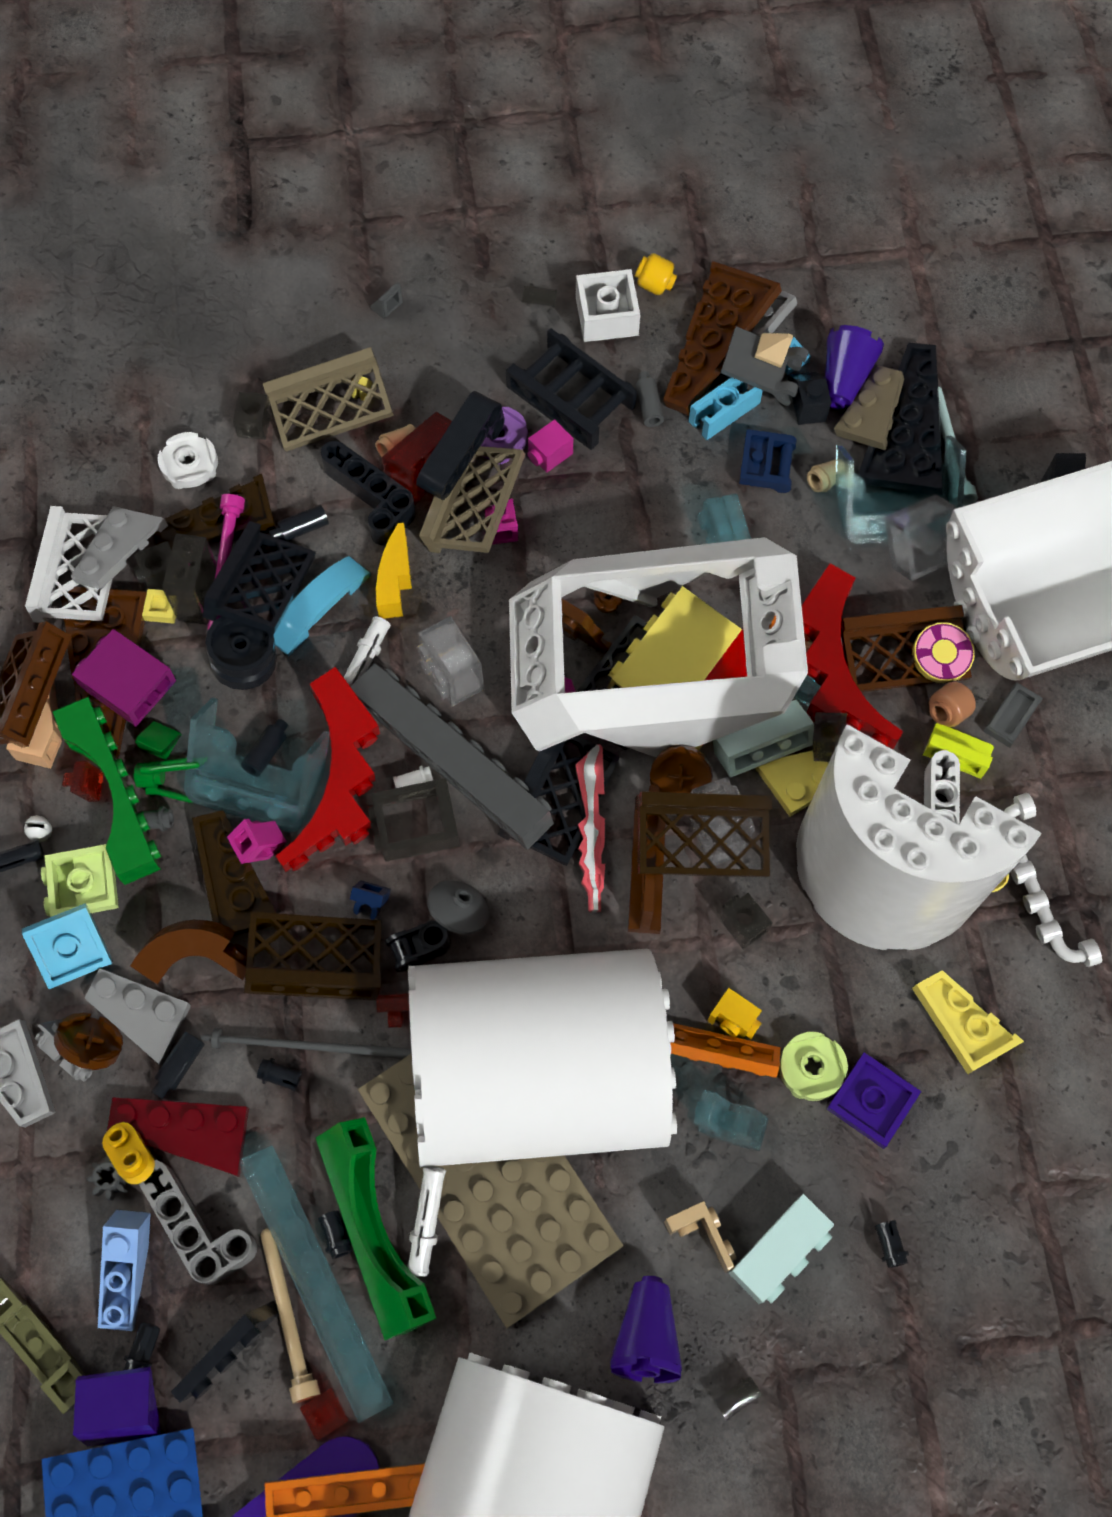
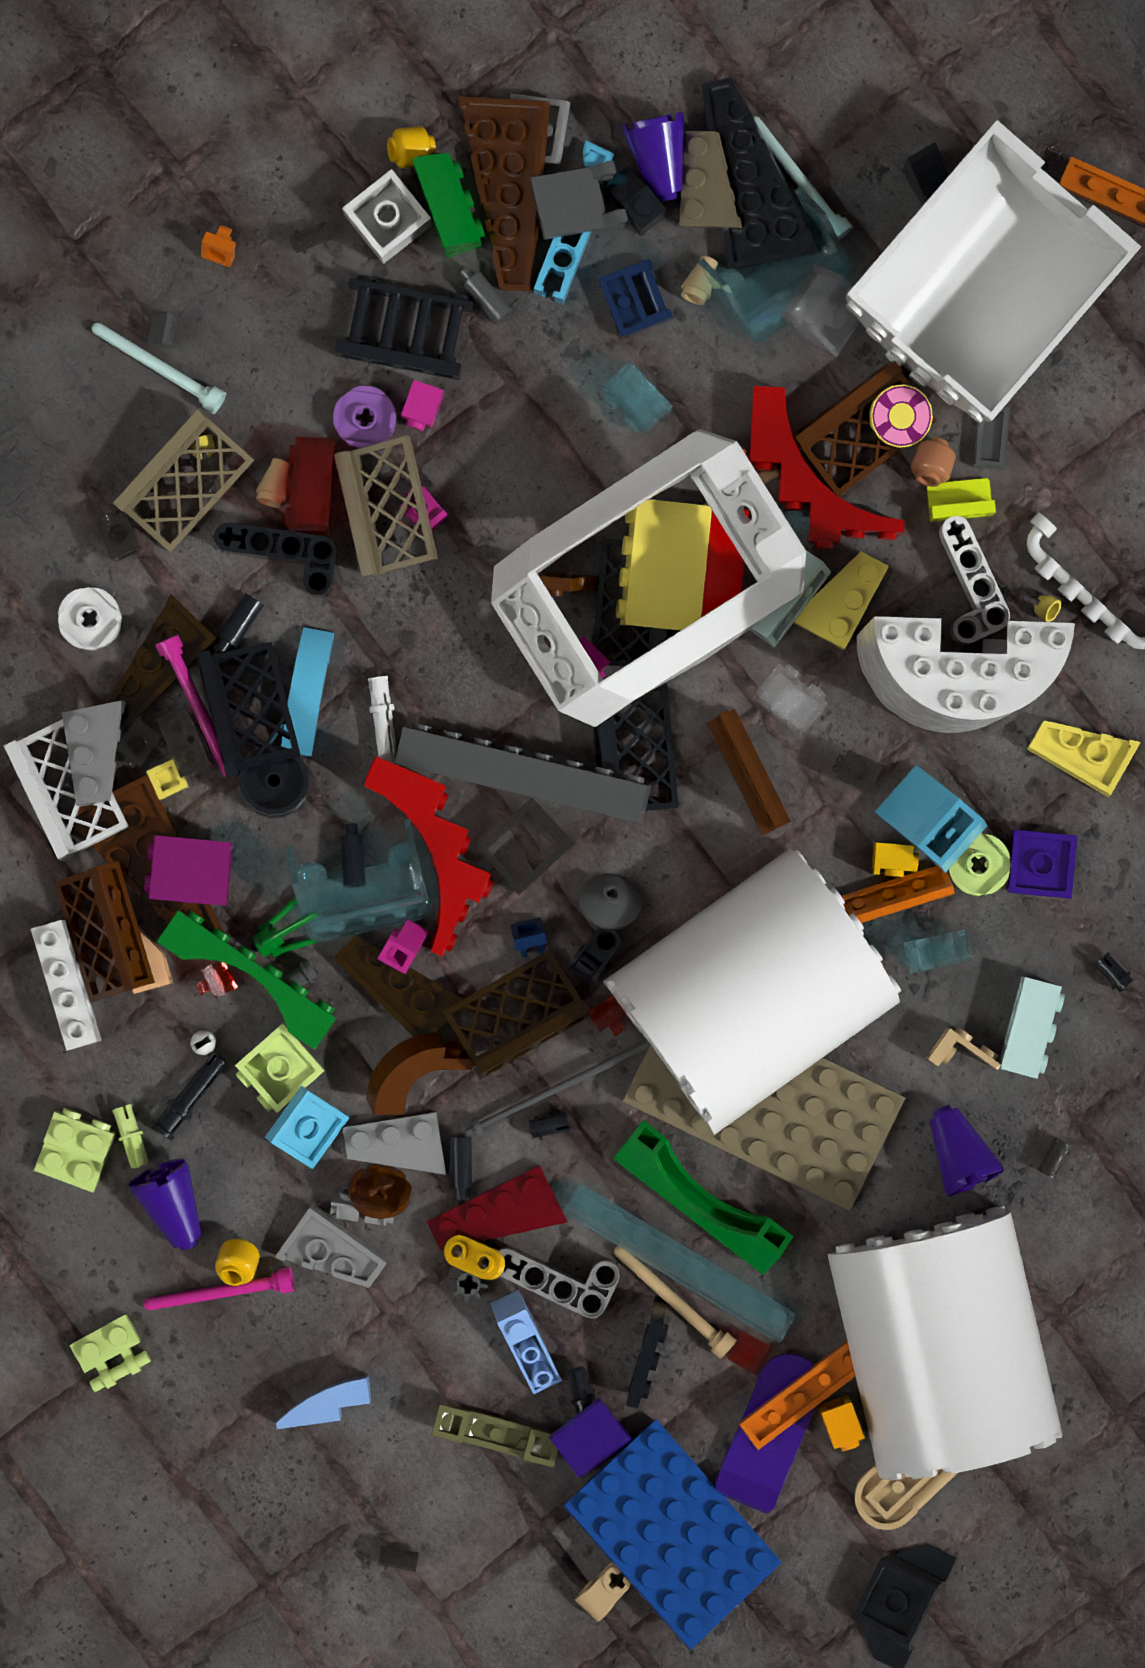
camera: 30 degrees left, 20 degrees up
green slope [135,721,182,760] -> none
black pin [318,1210,352,1259] -> none
yellow slope [376,522,412,619] -> none
white pin [393,765,435,796] -> none
white pin [407,1166,446,1276] -> none
black beam [416,391,505,500] -> none
clear brick [417,616,484,707] -> none
coral sword [575,744,606,913] -> none
dark brown fence [635,791,772,878] -> none
reddish brown tile [650,745,713,794] -> none
tan slope [754,333,793,368] -> none
clear smoke brick [813,712,848,763] -> none
none -> light aqua piece [92,322,226,414]
none -> orange tile [201,225,236,268]
none -> green slope [412,152,485,259]
none -> medium azure slope [875,765,987,873]

